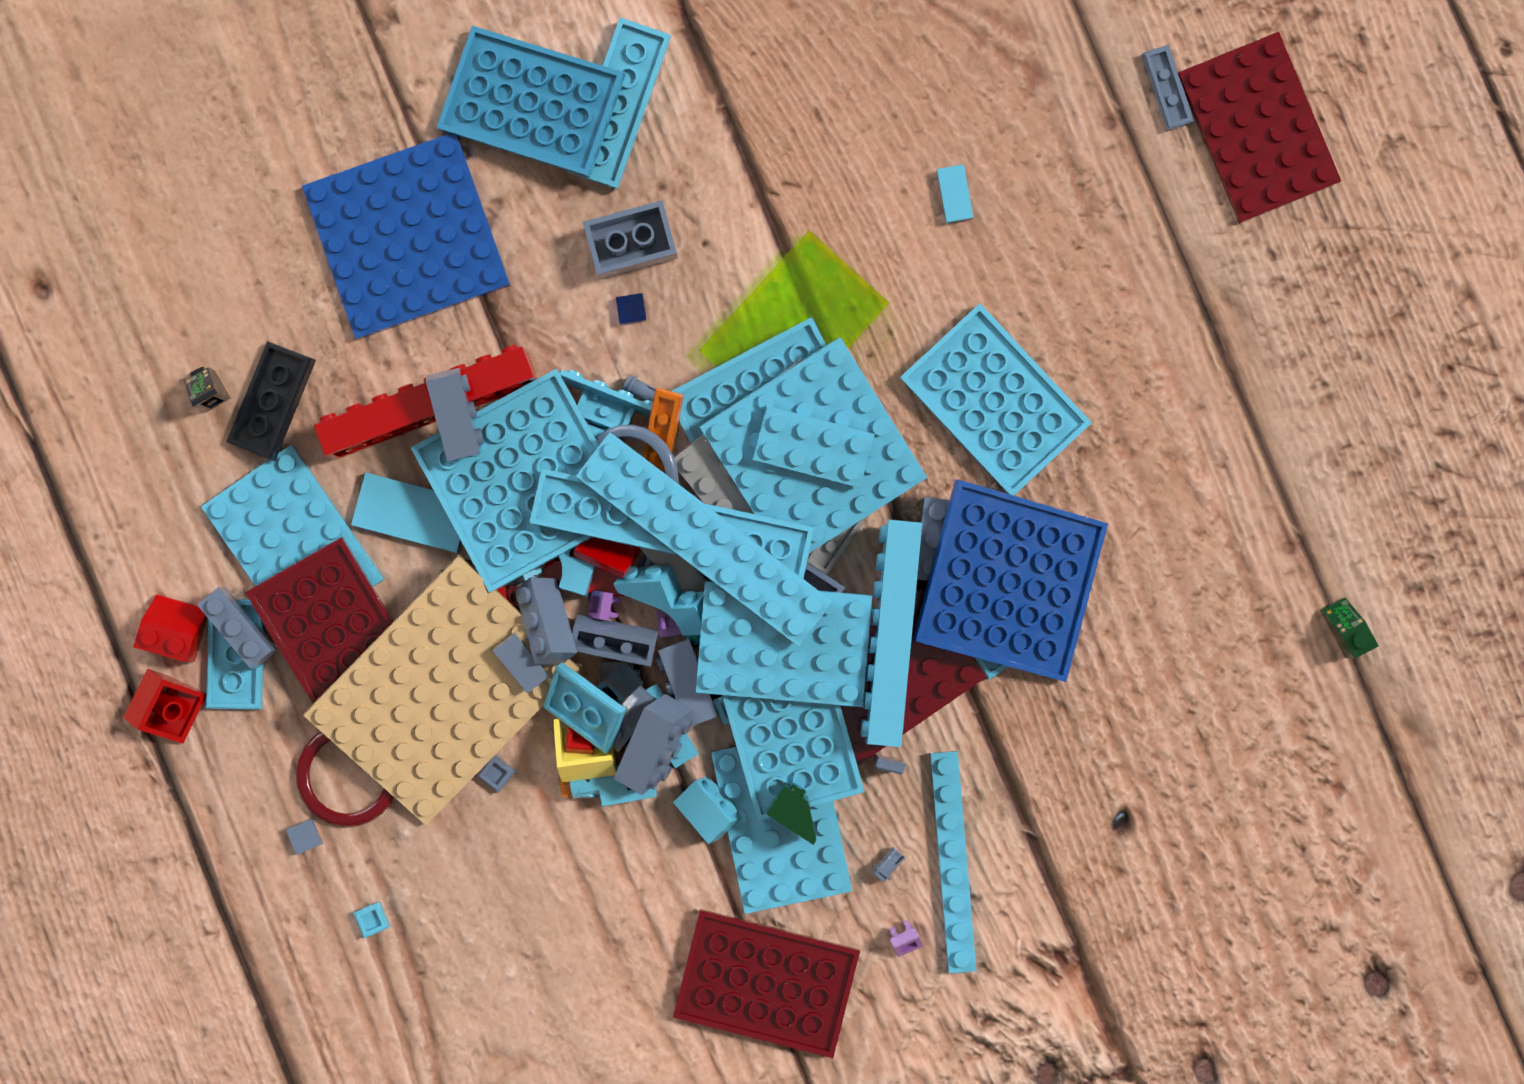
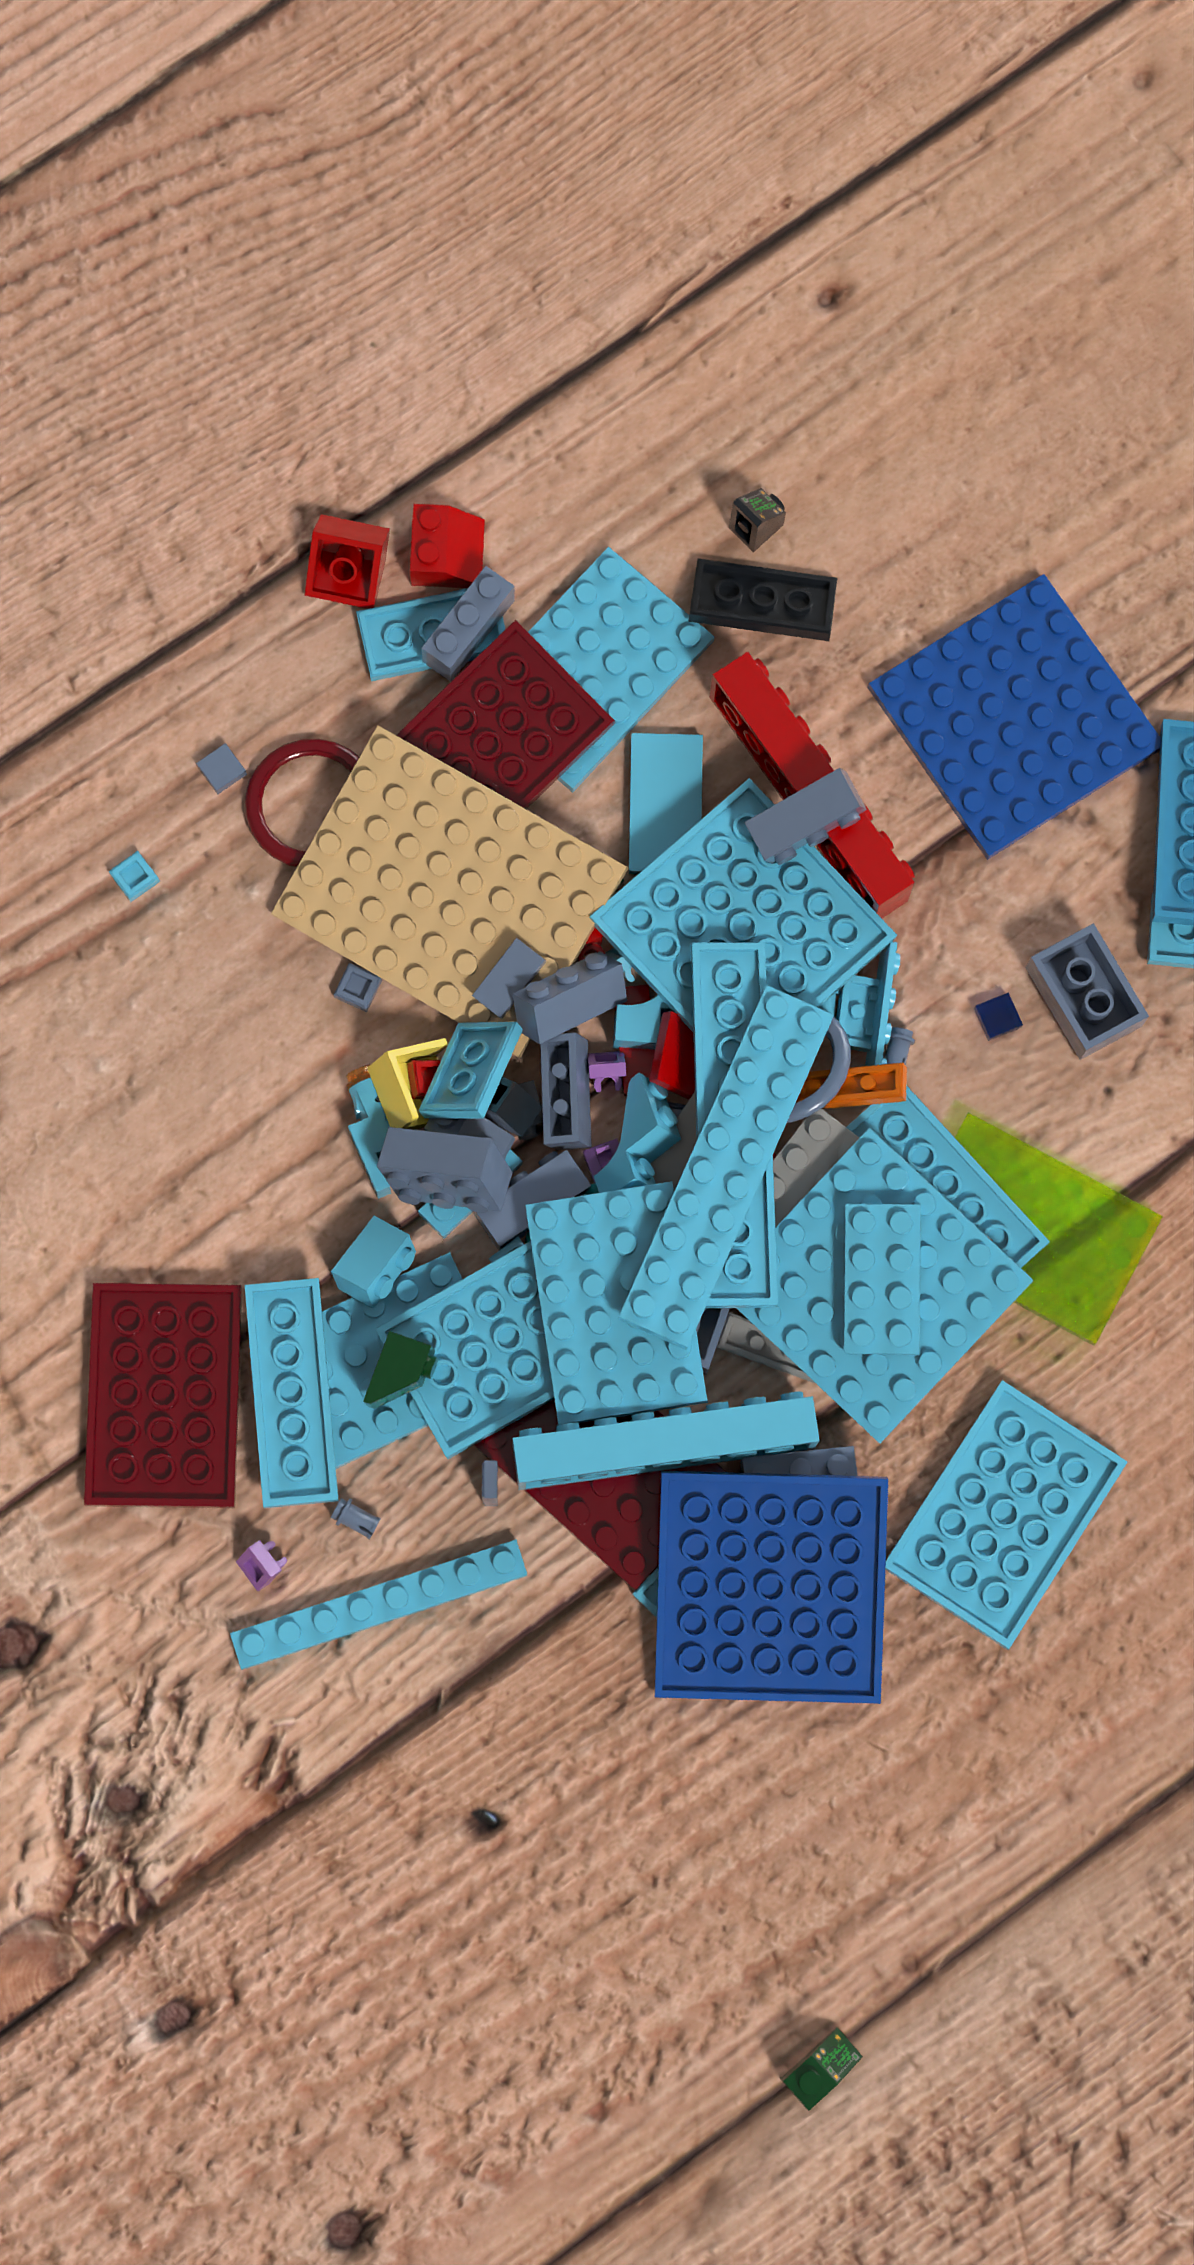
camera: 70 degrees right, 10 degrees down
none -> medium azure plate [244,1278,339,1509]

